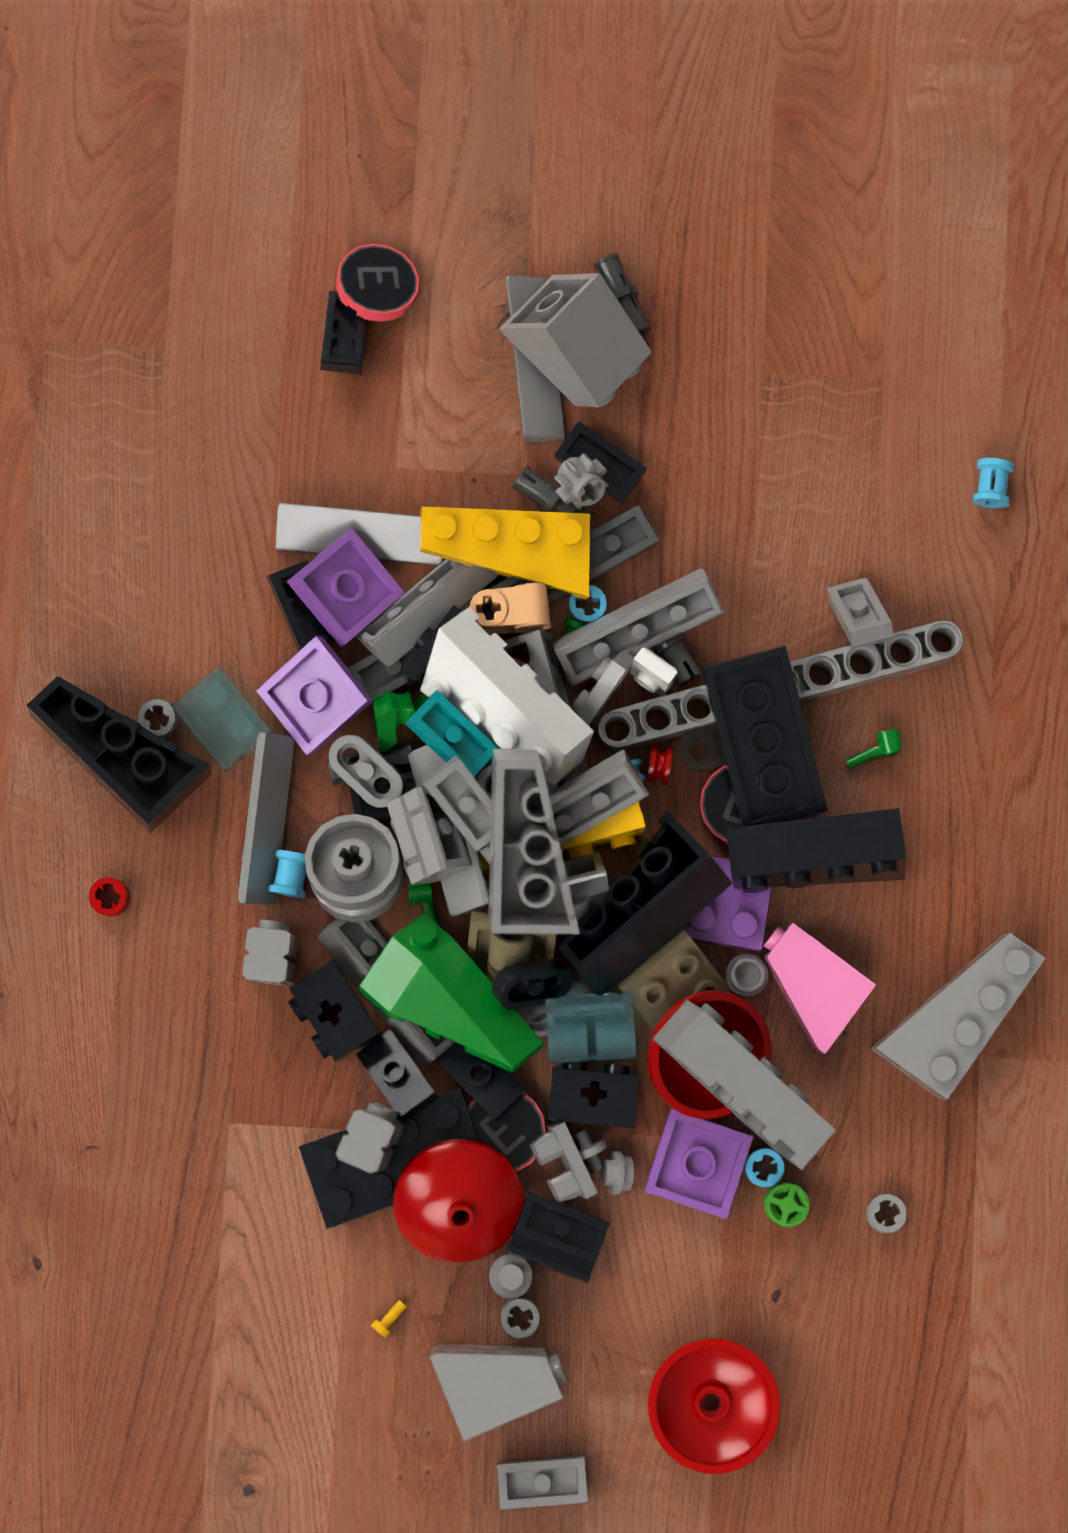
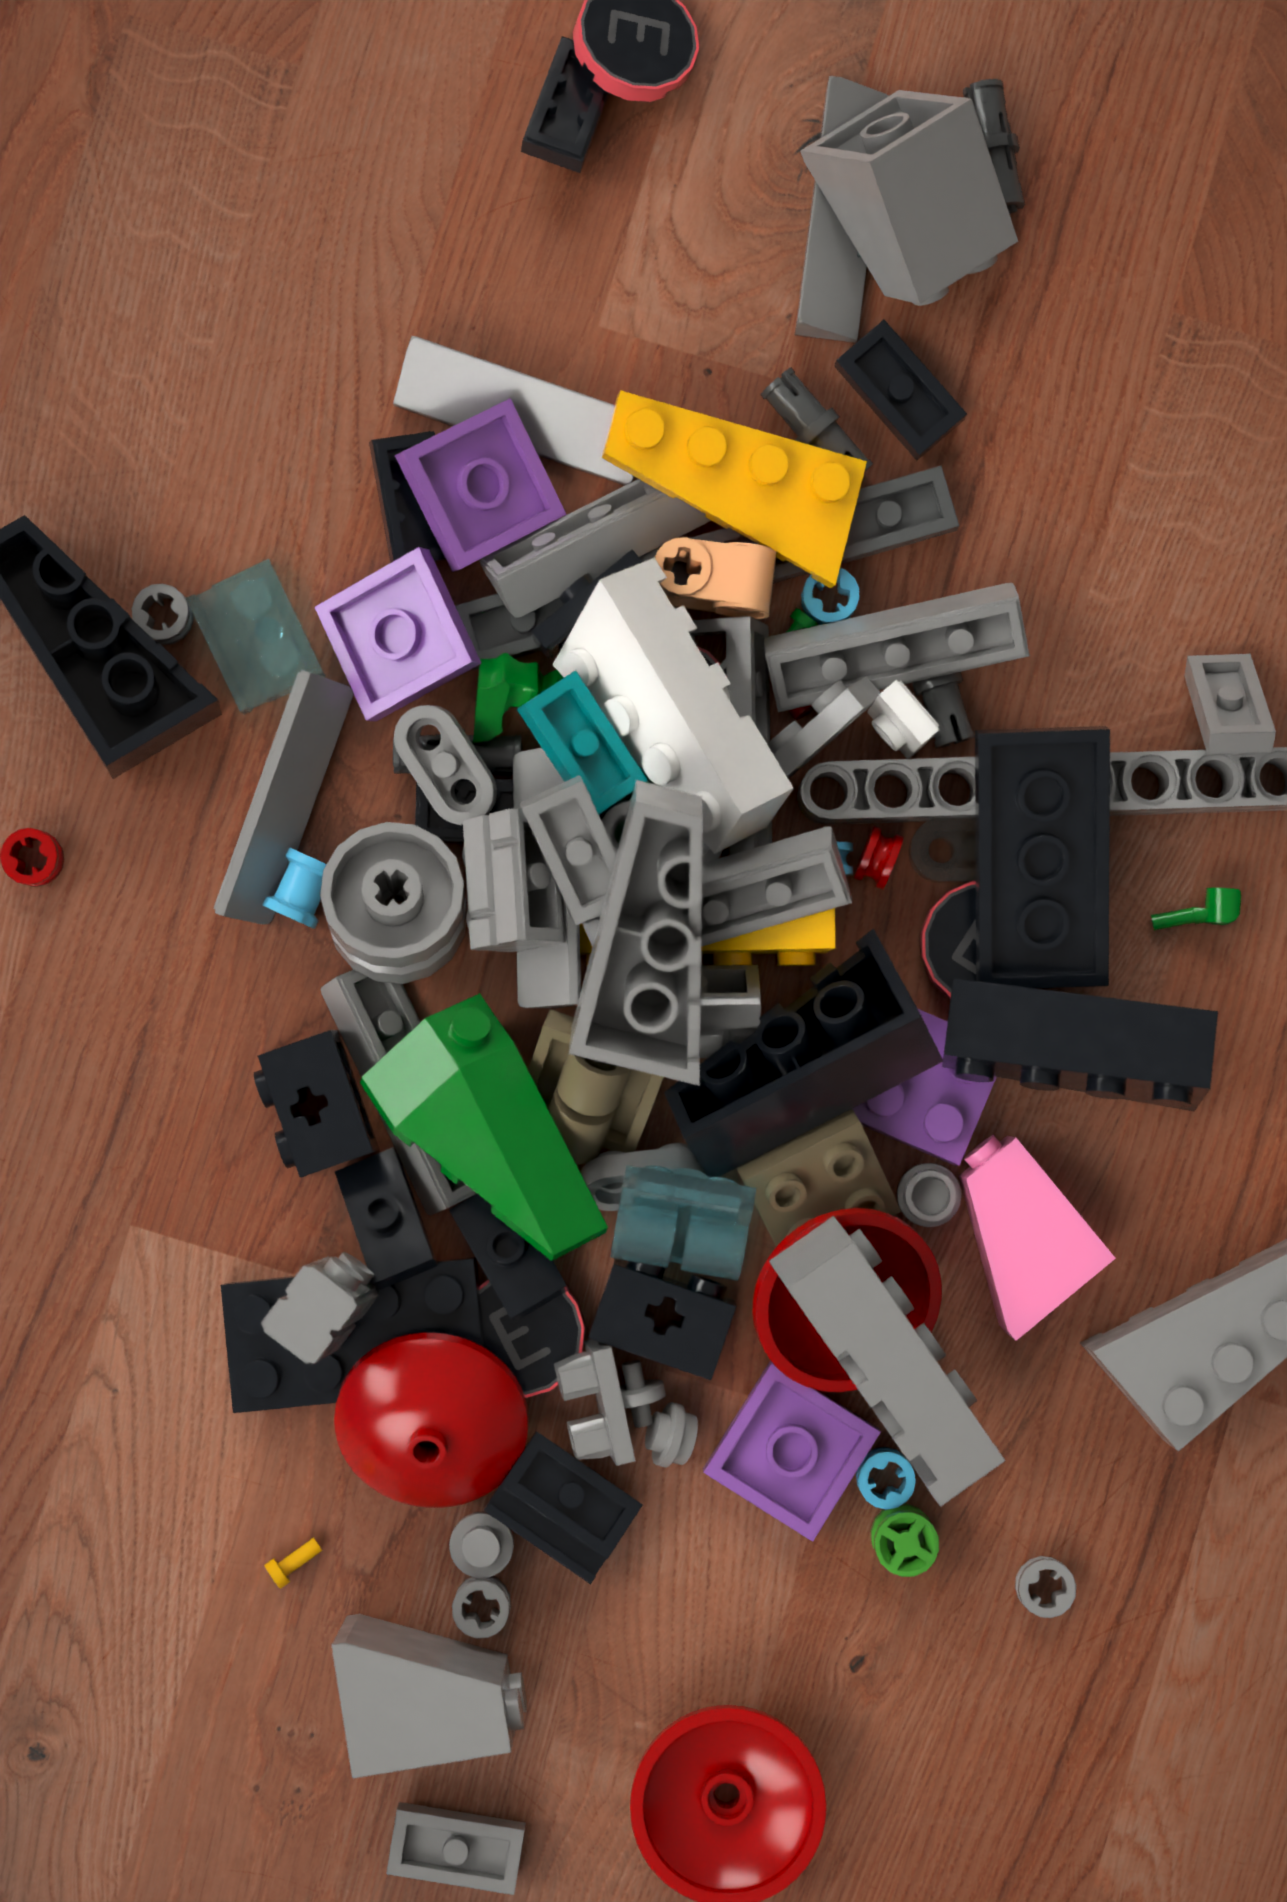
camera: 15 degrees right, 5 degrees up
light grey brick [242,920,299,986] -> none
green hand [408,882,441,927] -> none
black plate [492,959,573,1010] -> none
light grey gear [554,453,608,509] -> none

